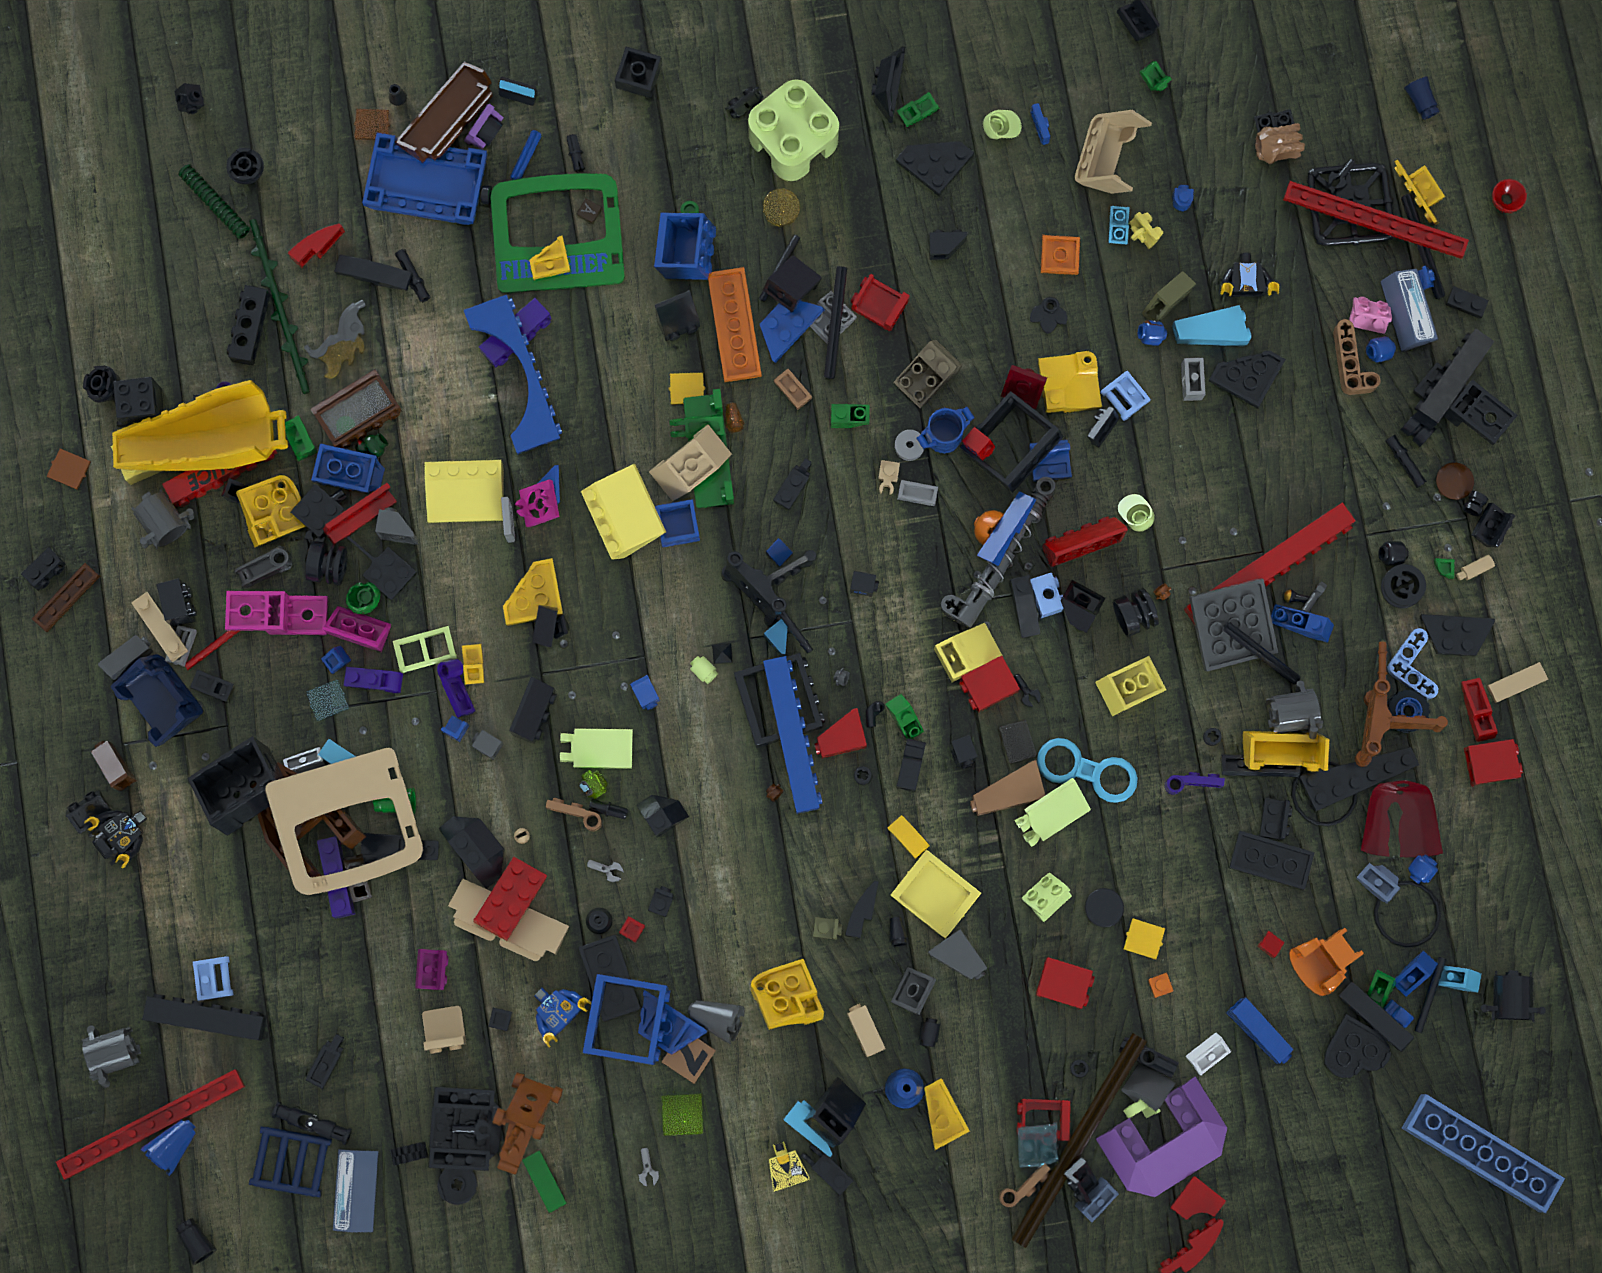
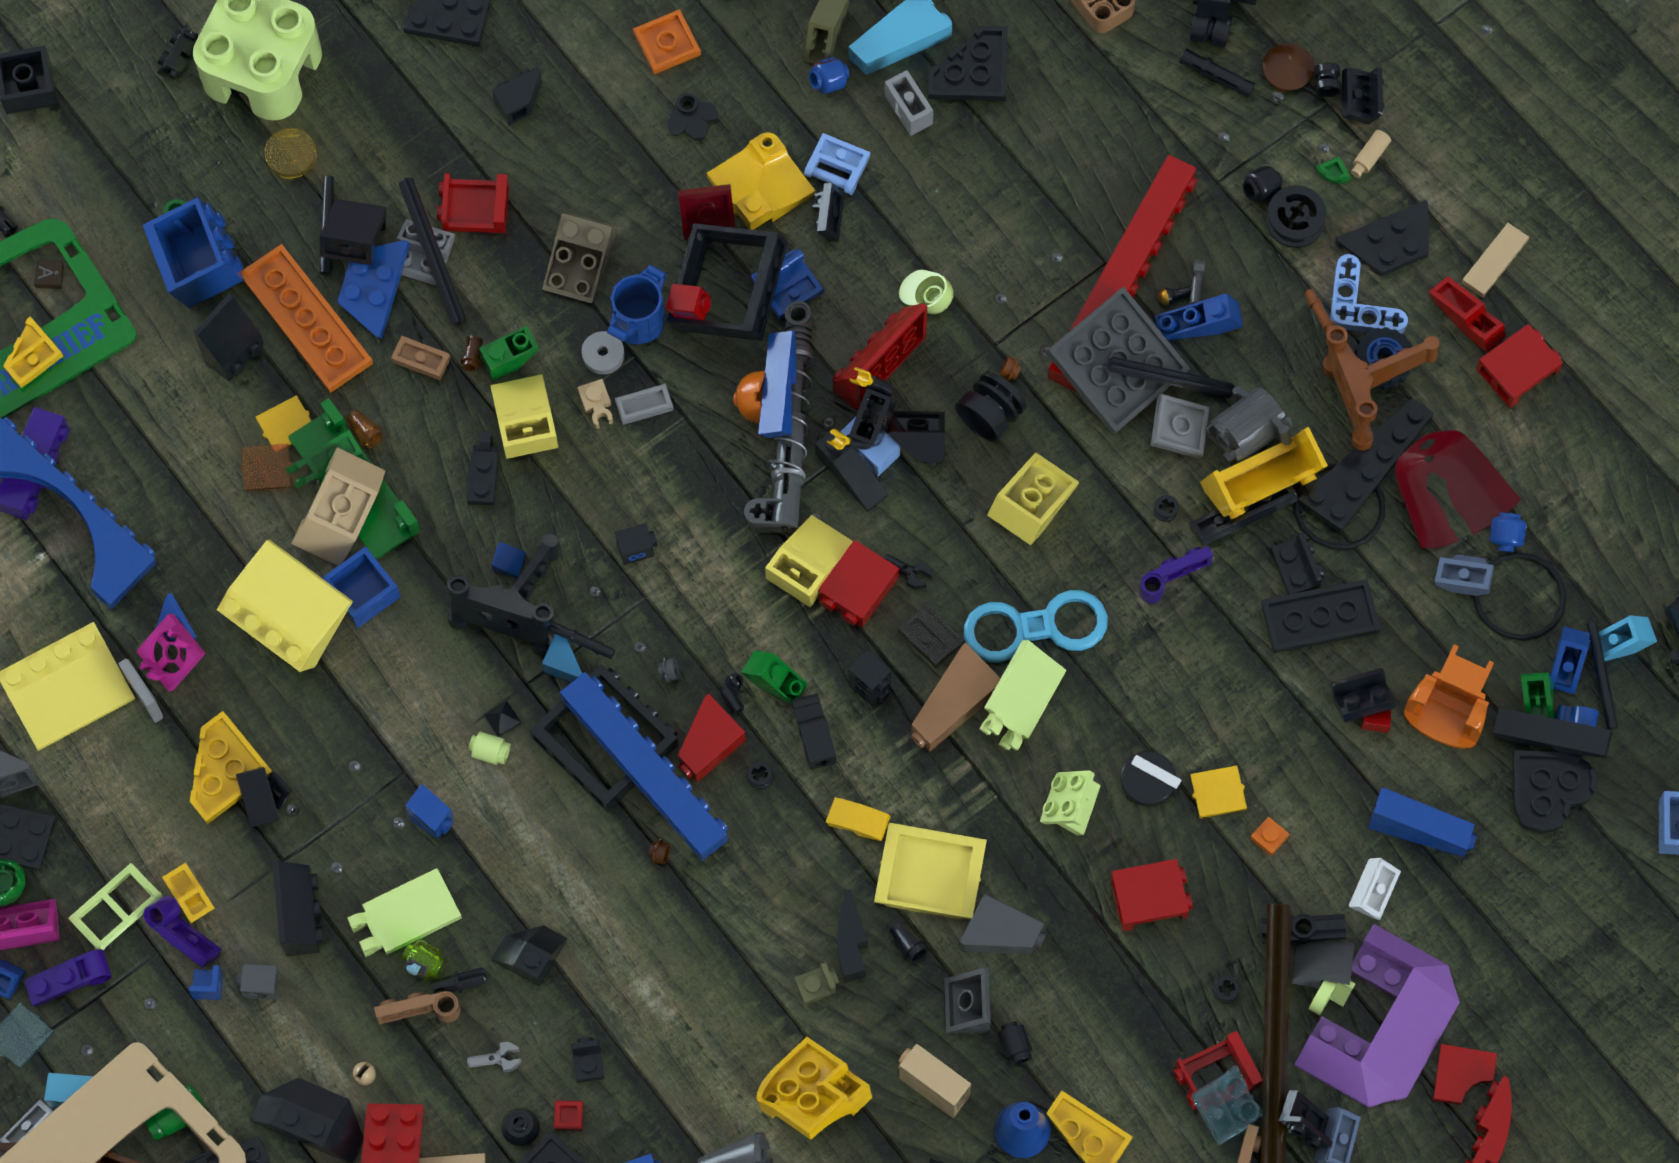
camera: 25 degrees left, 10 degrees down
none -> clear orange piece [240,444,292,491]
none -> reddish brown pin [460,336,483,371]
none -> light yellow slope [490,374,559,459]
none -> black torso [826,367,897,450]
none -> white sticker [1131,755,1182,789]
none -> light grey tile [1150,394,1210,459]
none -> black bracket [1332,668,1396,723]

